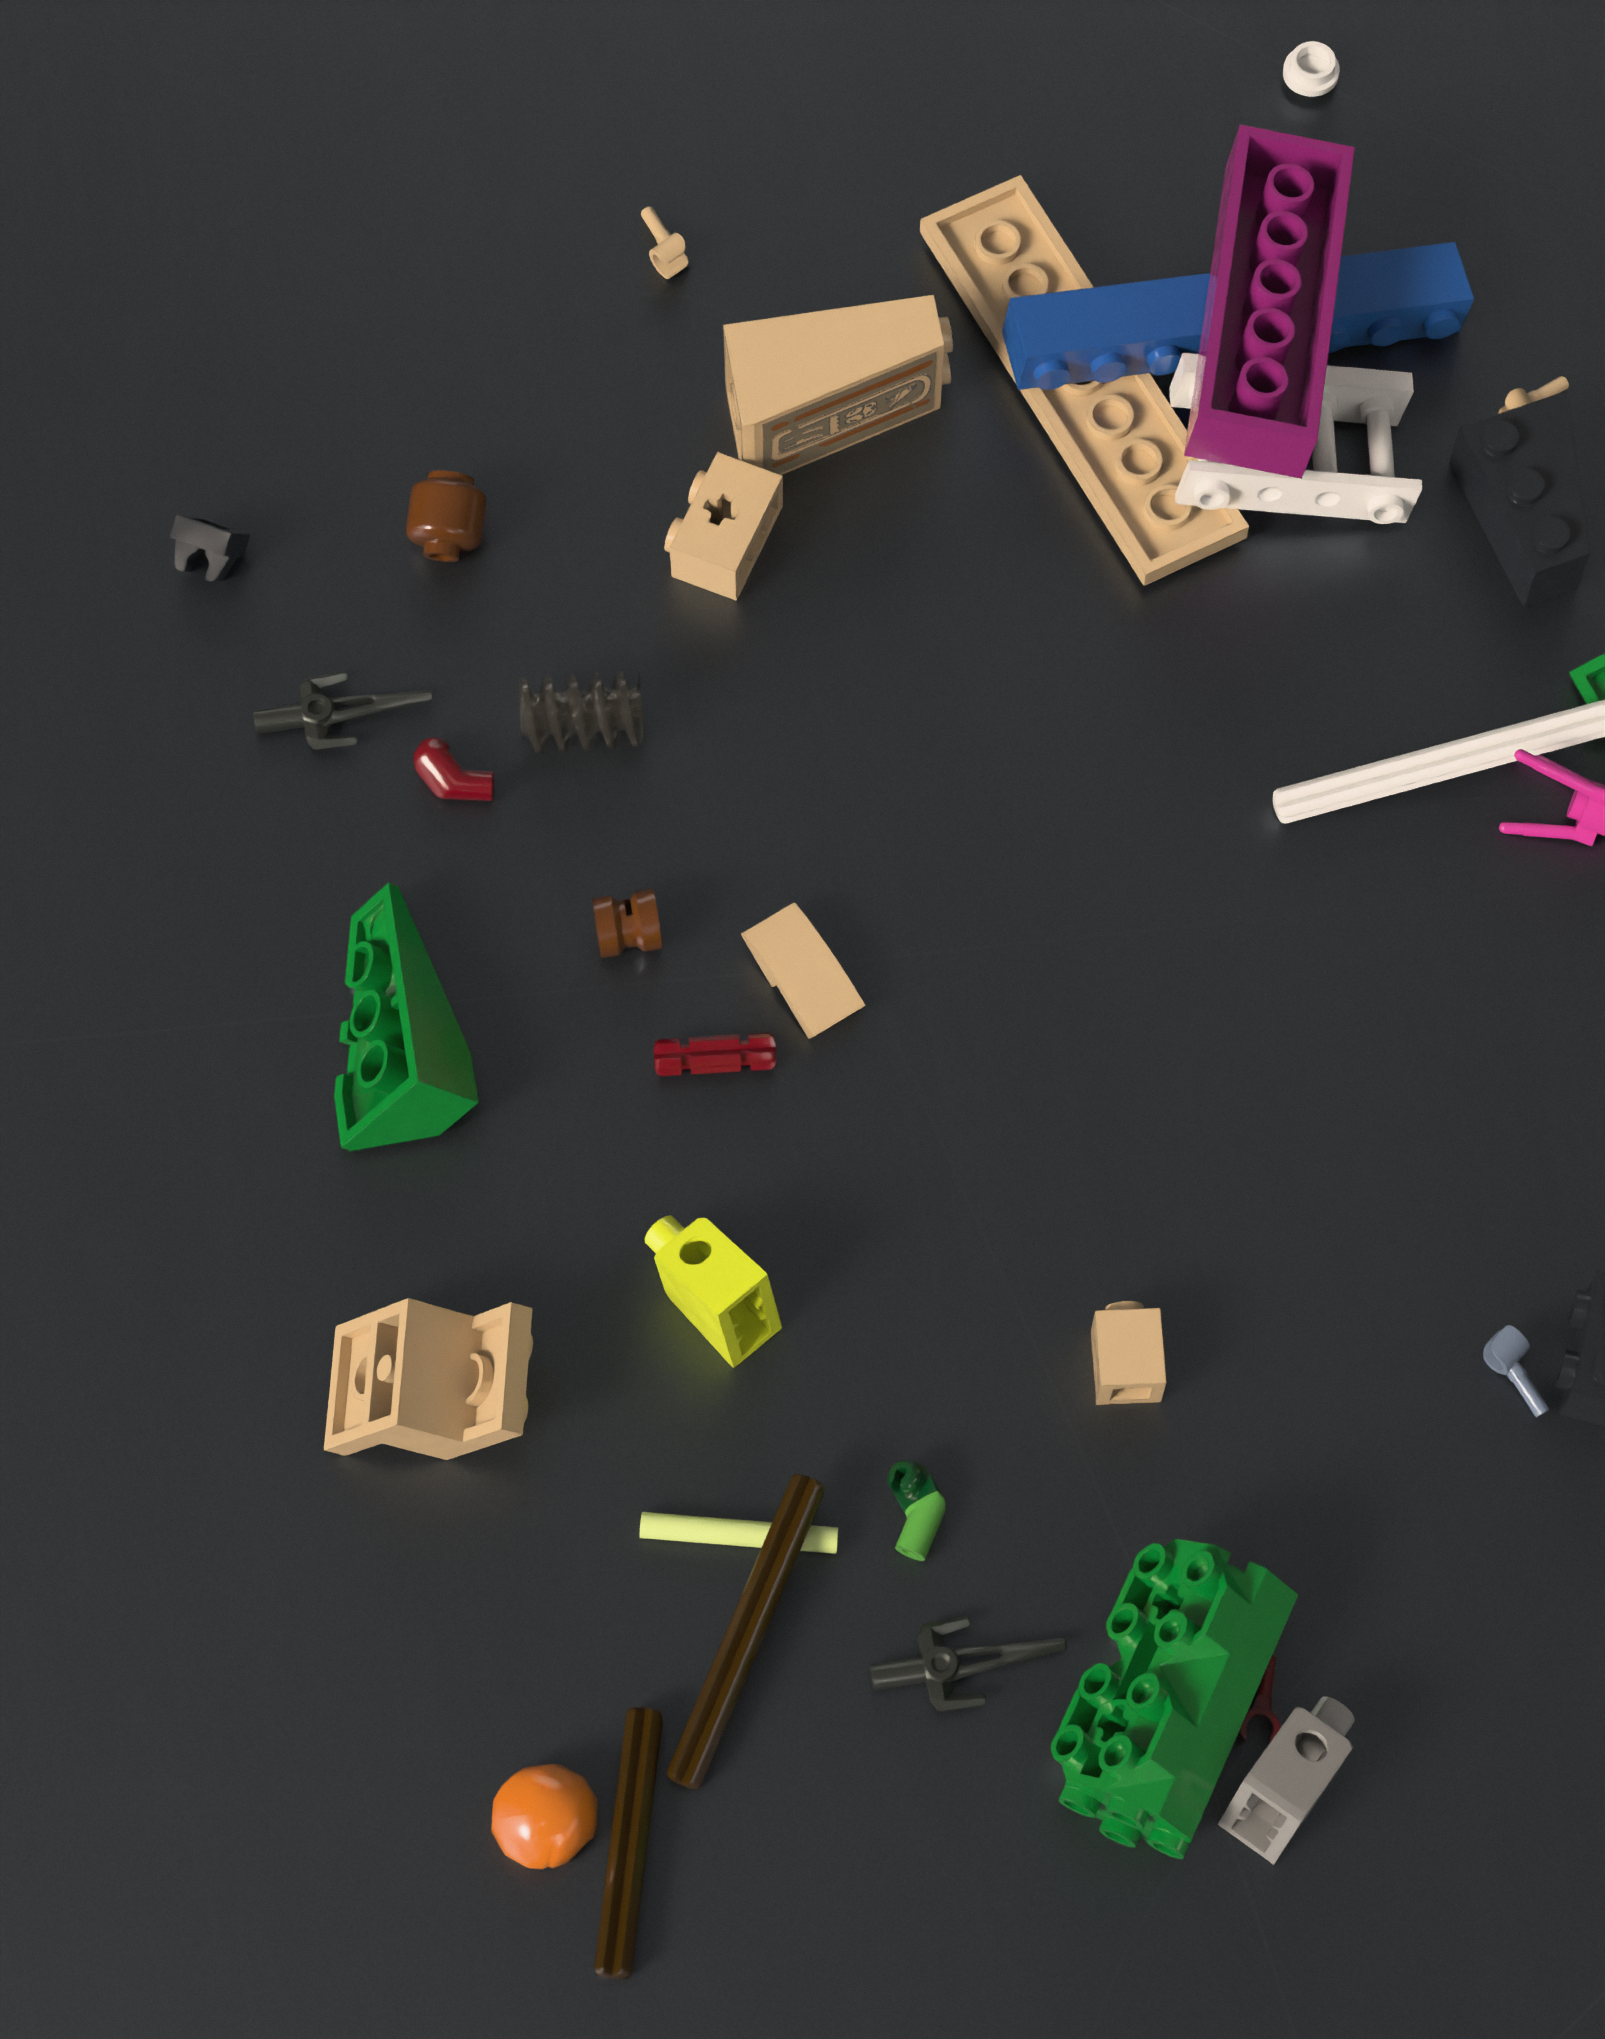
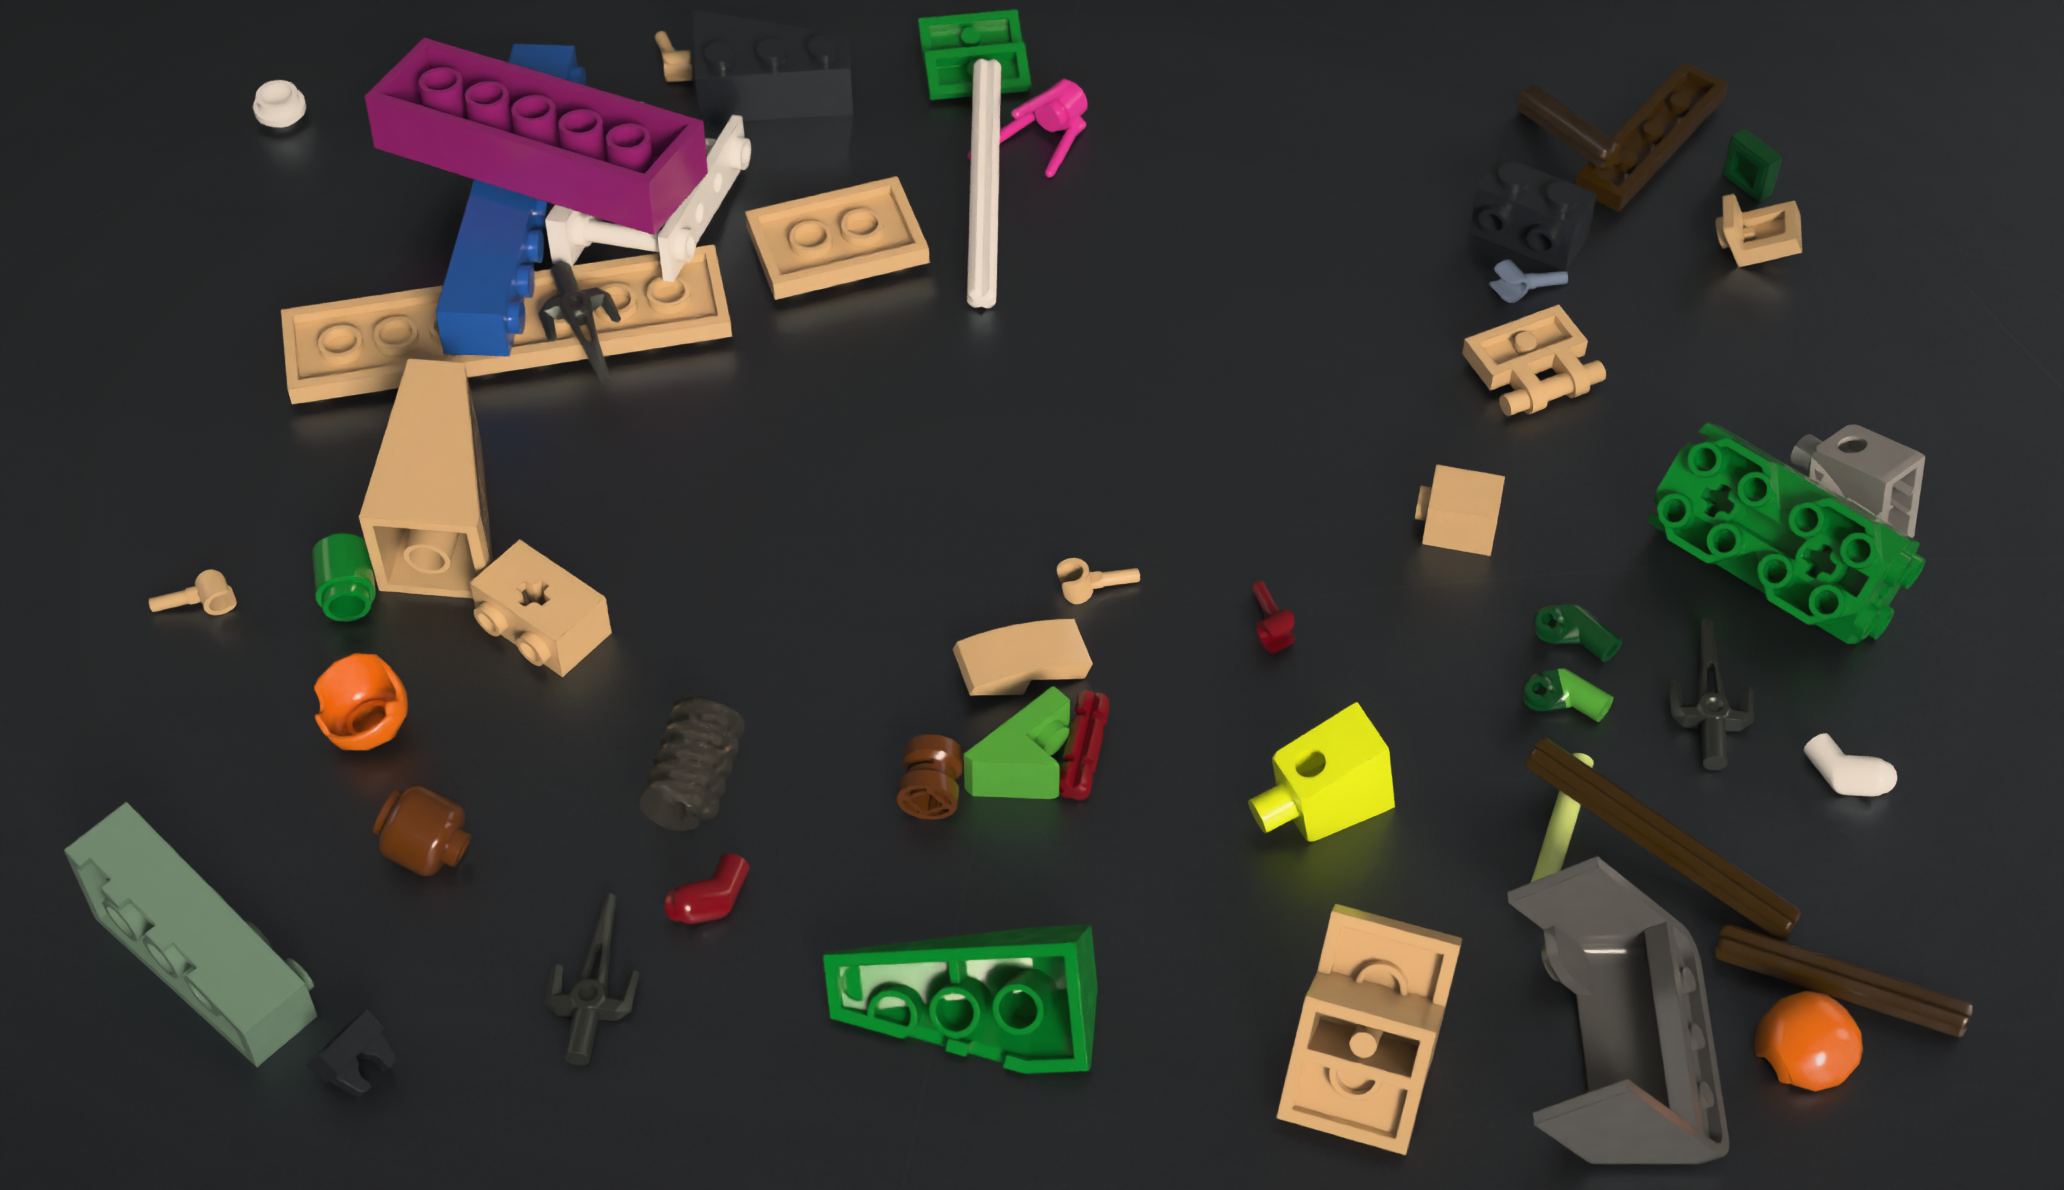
camera: 75 degrees left, 15 degrees down
none -> sand green wedge [64,802,317,1067]
none -> green brick [312,532,376,621]
none -> orange hair [314,653,408,750]
none -> pearl dark grey piece [538,262,621,385]
none -> tan plate [745,176,929,300]
none -> bright green slope [964,686,1070,799]
none -> tan hand [1057,558,1140,604]
none -> dark red hand [1252,581,1295,654]
none -> tan plate [1462,305,1606,416]
none -> dark grey windscreen [1508,856,1729,1164]
none -> dark green arm [1533,604,1623,662]
none -> white arm [1803,733,1897,797]

